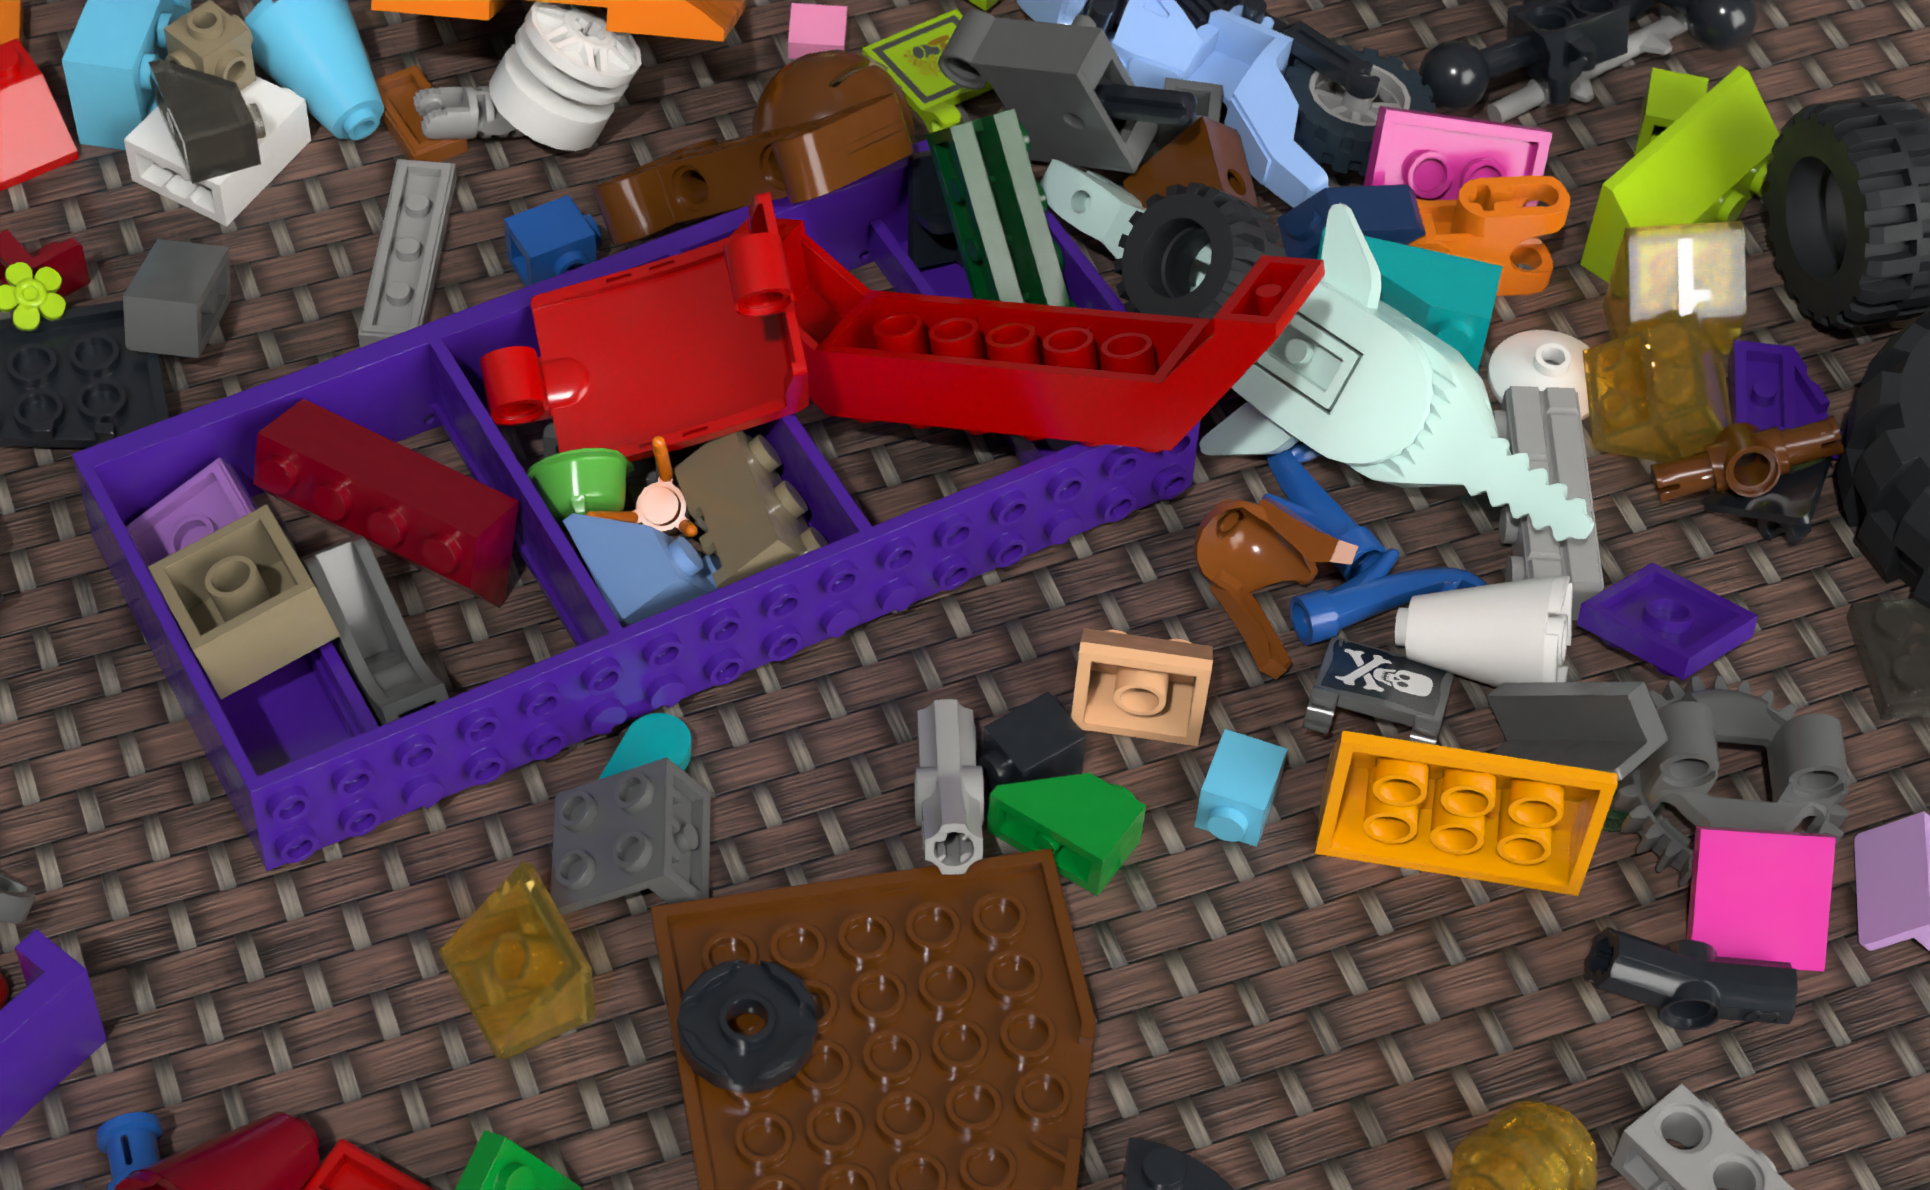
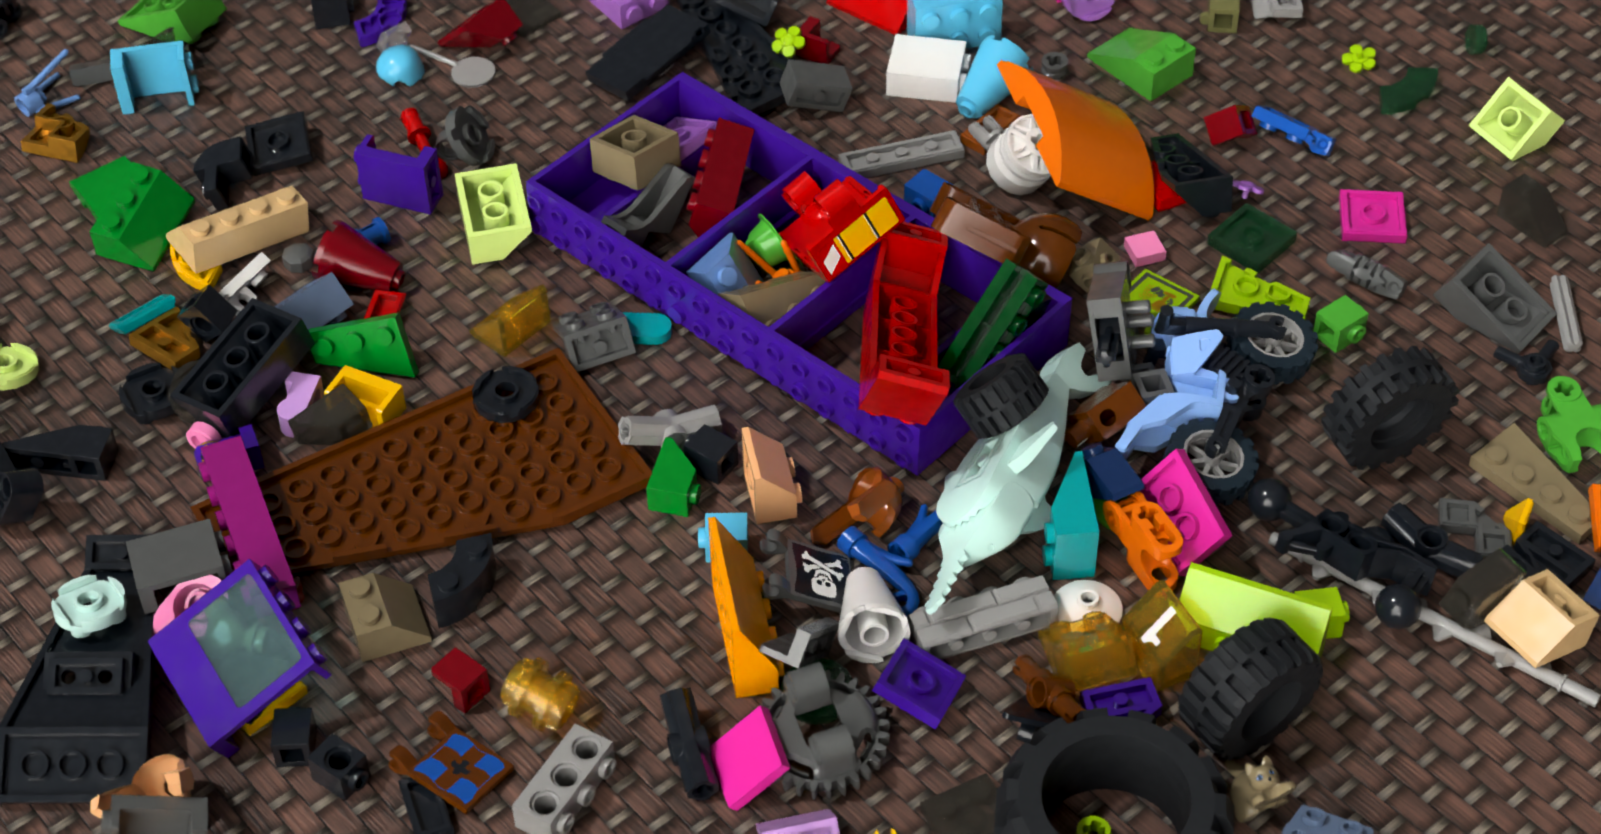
camera: 75 degrees right, 5 degrees down
clear smoke slope [148,59,266,184] -> none
dark tan brick [164,0,256,109] -> none
none -> yellowish green slope [455,163,532,265]

